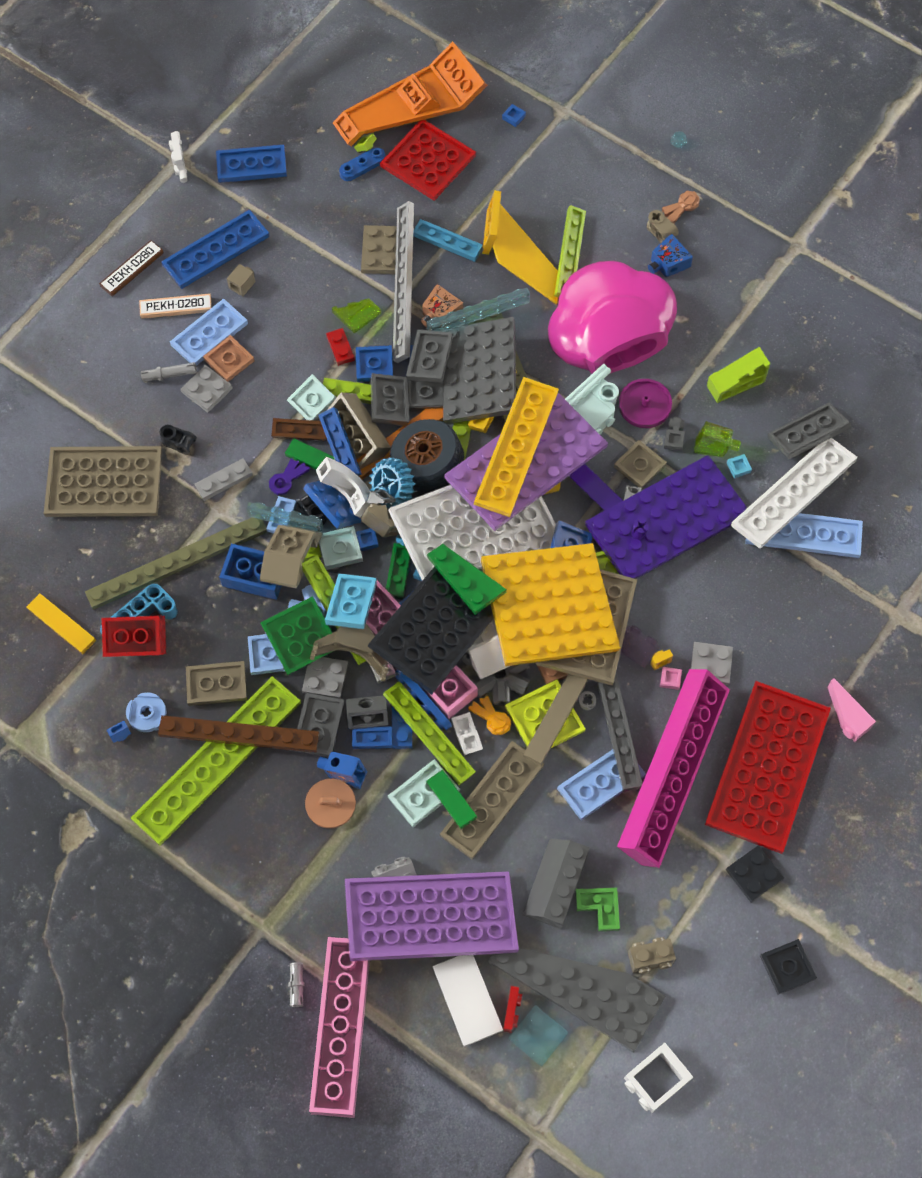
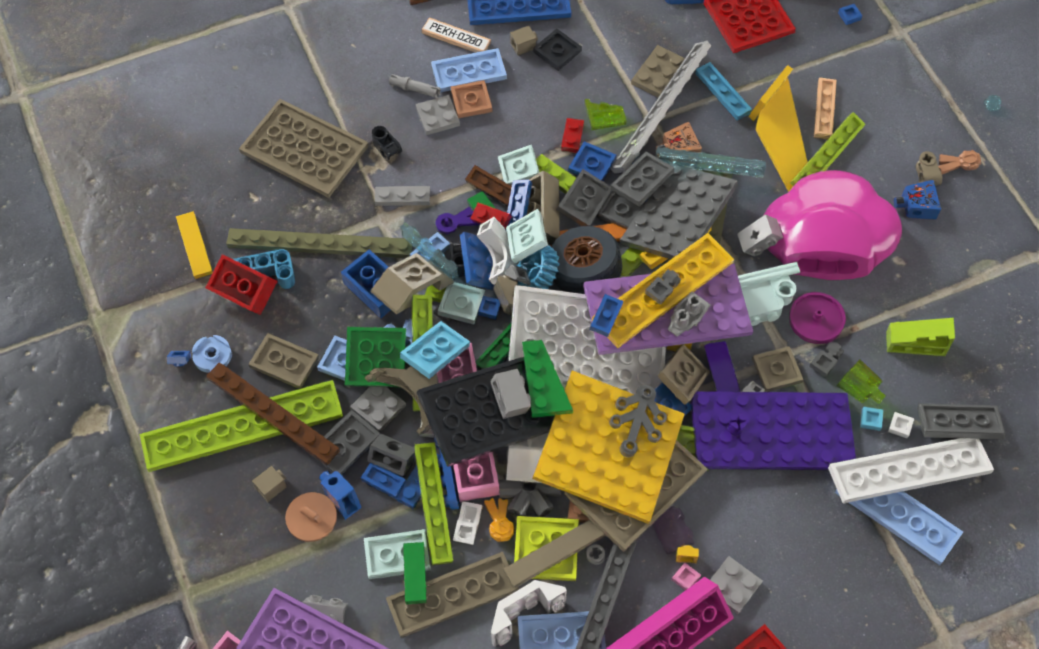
camera: 30 degrees right, 5 degrees down
none -> dark tan brick [252,466,287,503]
none -> red plate [470,203,512,229]
none -> light grey brick [490,369,531,419]
none -> white slope [491,580,567,647]
none -> light aqua tile [506,209,548,263]
none -> black plate [533,28,582,71]
none -> blue plate [589,294,624,337]
none -> dark grey plant [609,384,667,458]
none -> dark grey plate [645,269,681,305]
none -> dark tan plate [658,344,710,405]
none -> light grey connector [668,292,710,337]
none -> light grey brick [737,215,783,256]
none -> light nougat tile [814,78,837,139]
none -> white plate [888,412,914,439]

